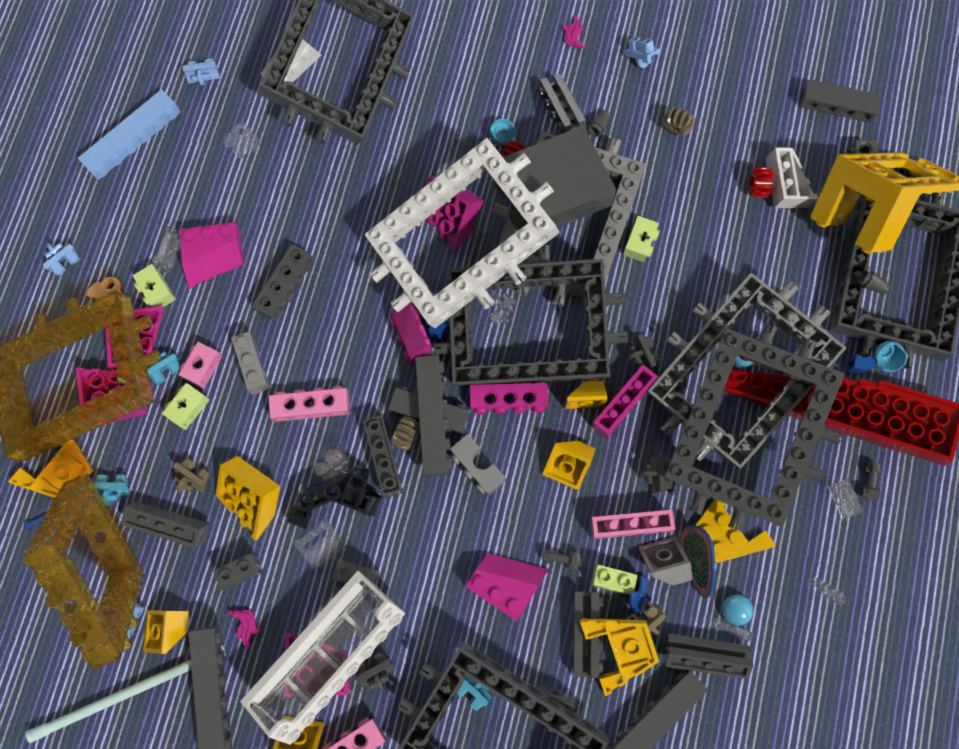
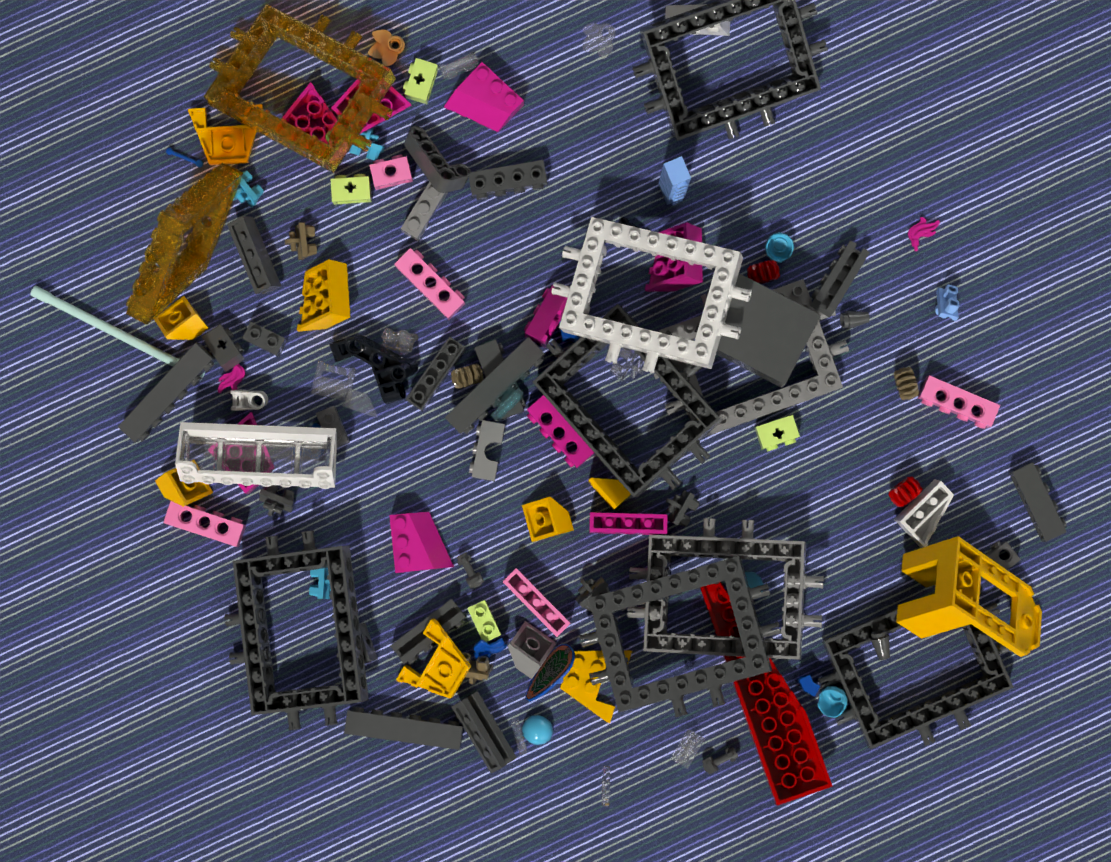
camera: 50 degrees right, 10 degrees up
none -> dark grey brick [202,324,245,372]
none -> white piece [230,390,268,411]
none -> clear tile [343,388,378,418]
none -> dark grey beam [404,126,471,193]
none -> clear light blue tile [491,388,524,422]
none -> light blue brick [658,156,691,206]
none -> bright pink brick [918,375,1000,429]

